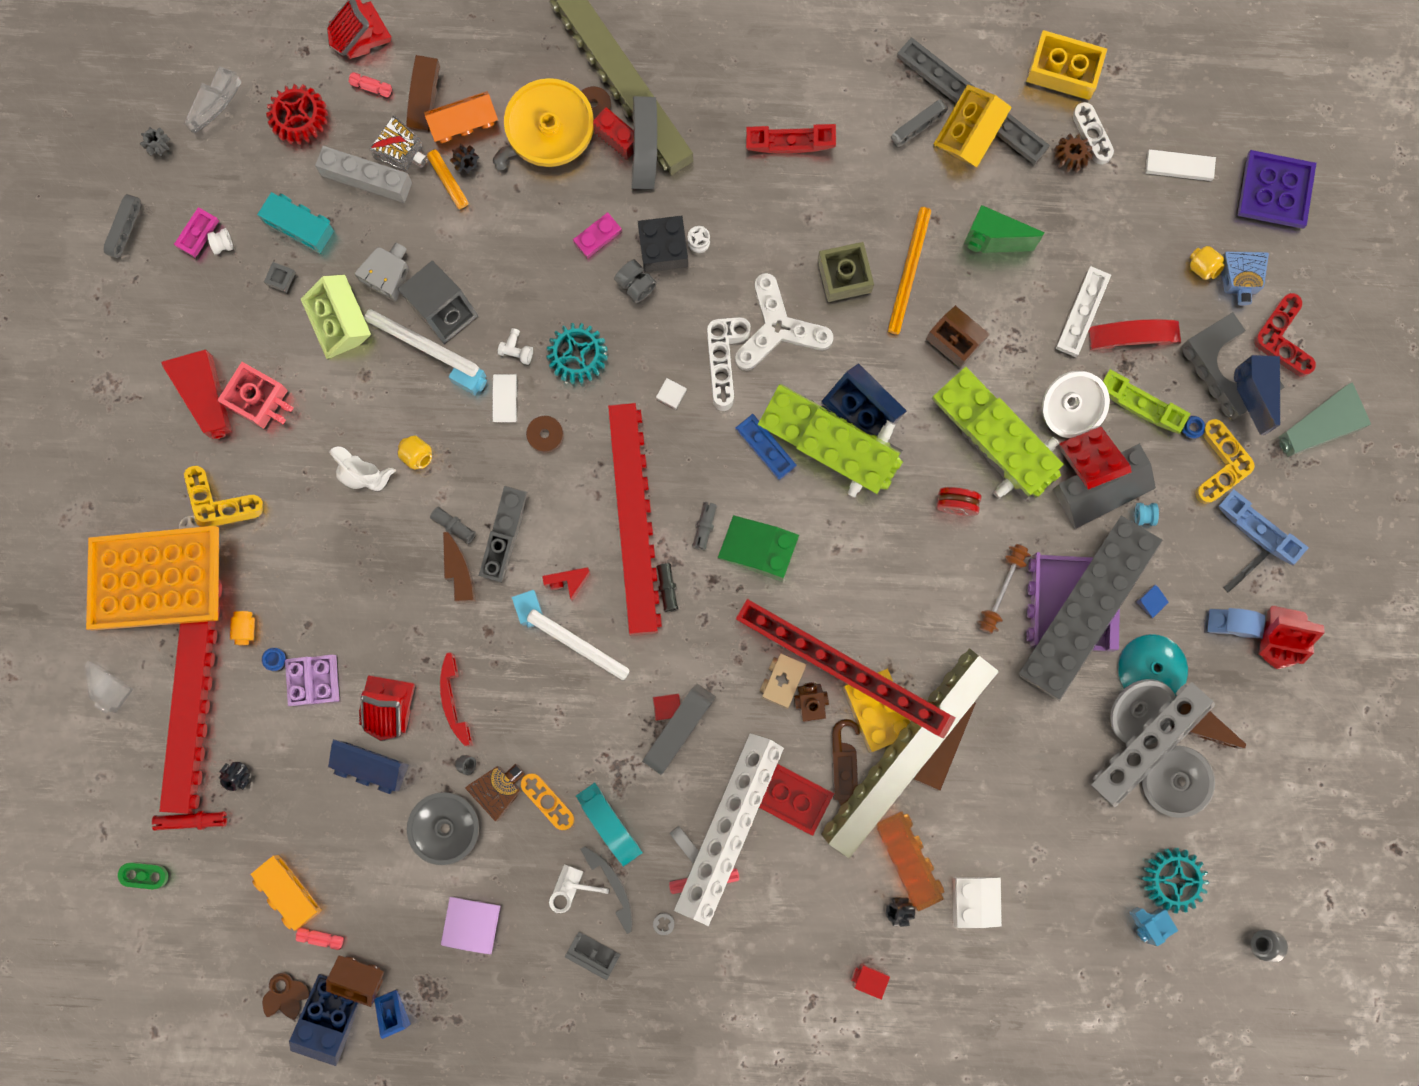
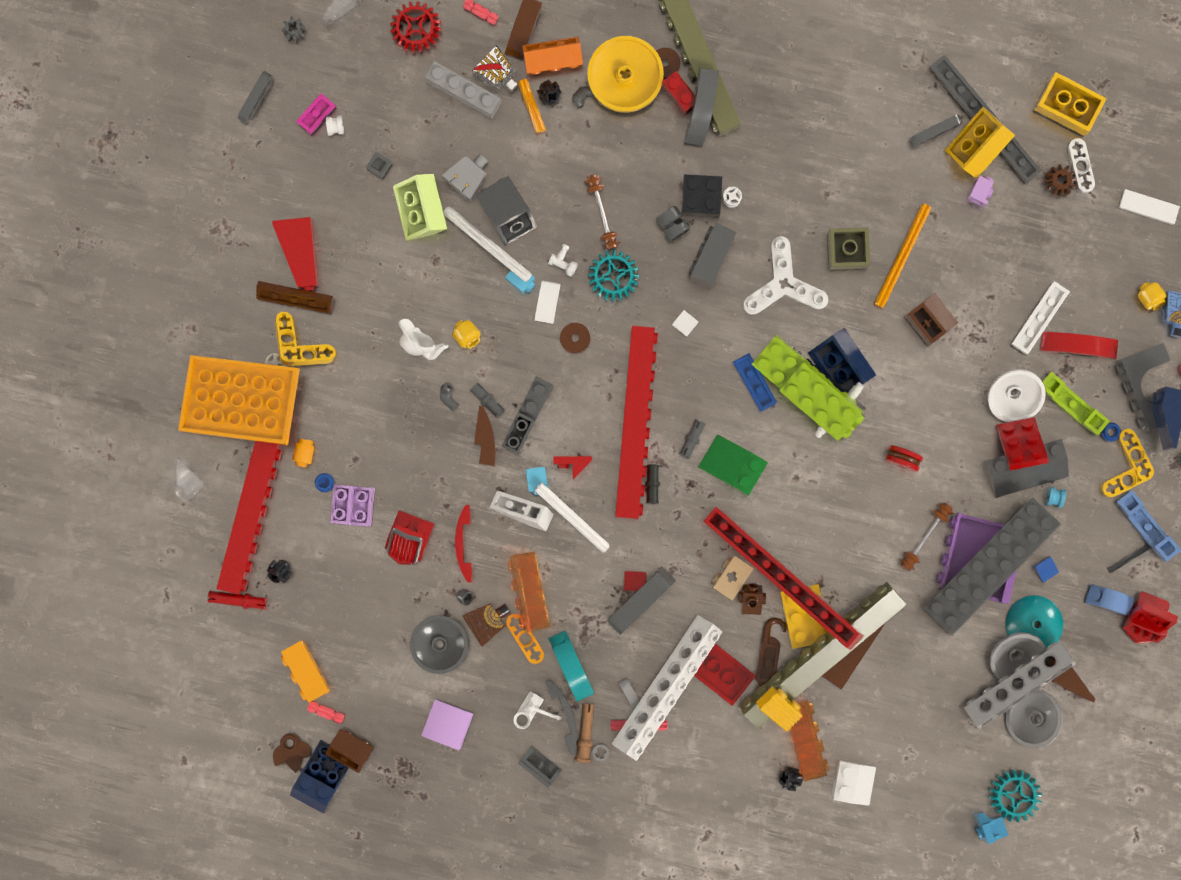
camera: 10 degrees right, 5 degrees up
green plate [117,862,168,890] -> none
coral hinge [217,362,293,429] -> none
teal brick [257,192,334,254] -> none
dark blue slope [328,739,409,794] -> none
blue slope [374,990,411,1039] -> none
dark pink plate [573,212,622,259] -> none
white beam [707,317,751,411] -> none
red slope [746,124,836,153] -> none
red brick [851,963,890,1000] -> none
lime piece [931,367,1064,500] -> none
green slope [964,205,1045,253] -> none
dark grey head [1251,929,1288,963] -> none
none -> reddish brown tile [256,281,333,314]
none -> dark grey arm [440,382,459,411]
none -> white slope [489,490,554,531]
none -> clear orange brick [508,551,550,633]
none -> medium nougat pin [574,703,594,763]
none -> dark orange axle [584,174,621,250]
none -> dark grey brick [688,223,737,289]
none -> yellow brick [756,686,803,732]
none -> lavender brick [967,176,994,208]

